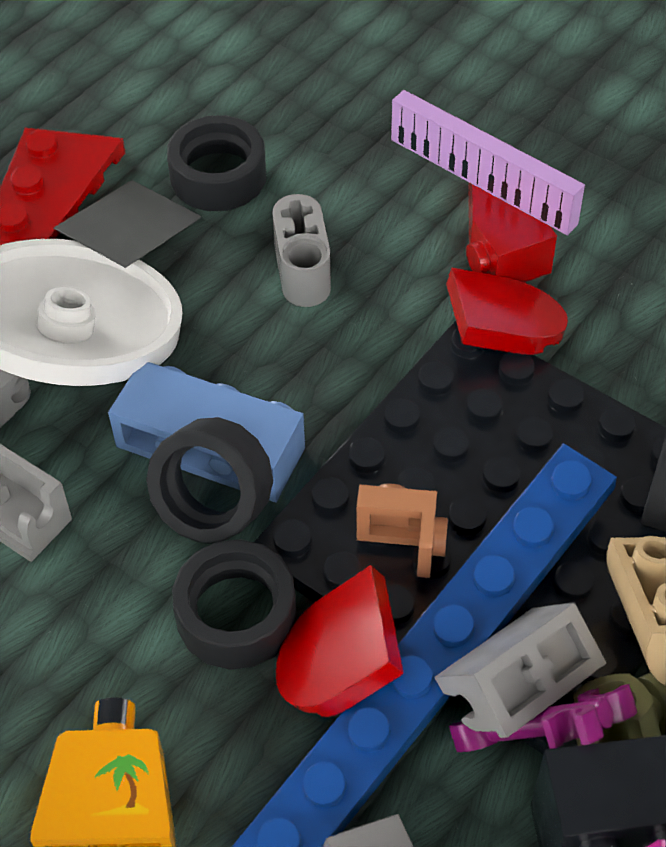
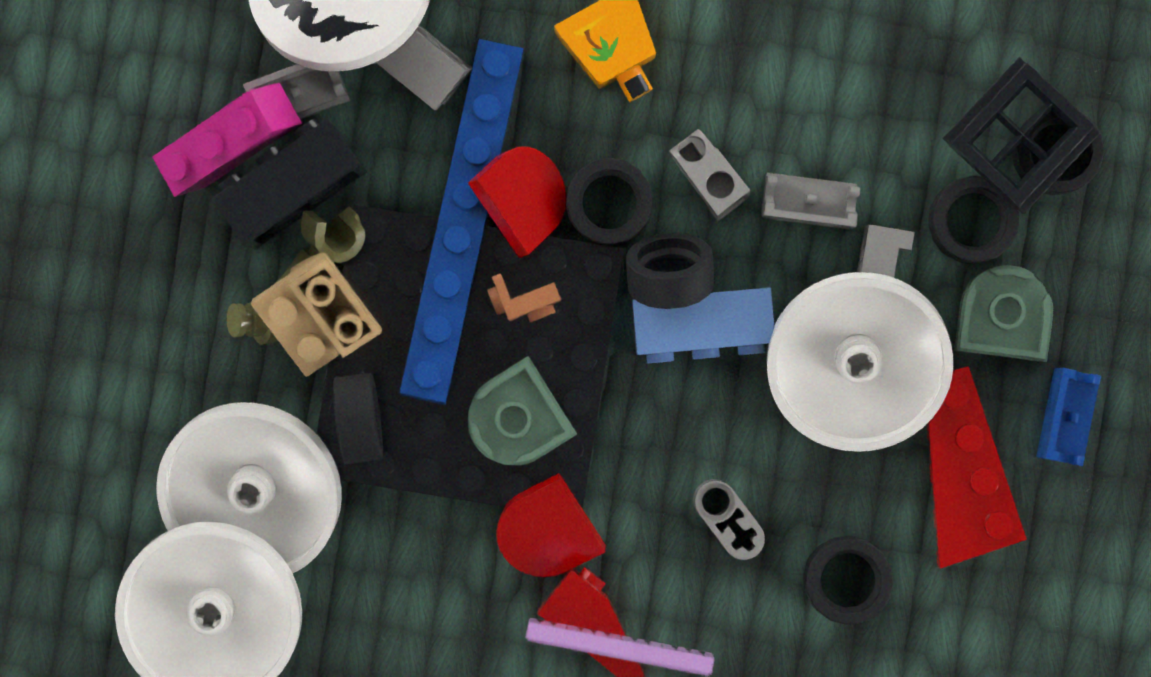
camera: 150 degrees right, 35 degrees up
dark grey sticker [53,180,202,268] -> none
light grey hinge [435,603,606,738] -> none
magenta bar [449,684,638,753] -> none
none -> sand green tile [468,356,577,466]
none -> light grey leg [669,129,750,222]

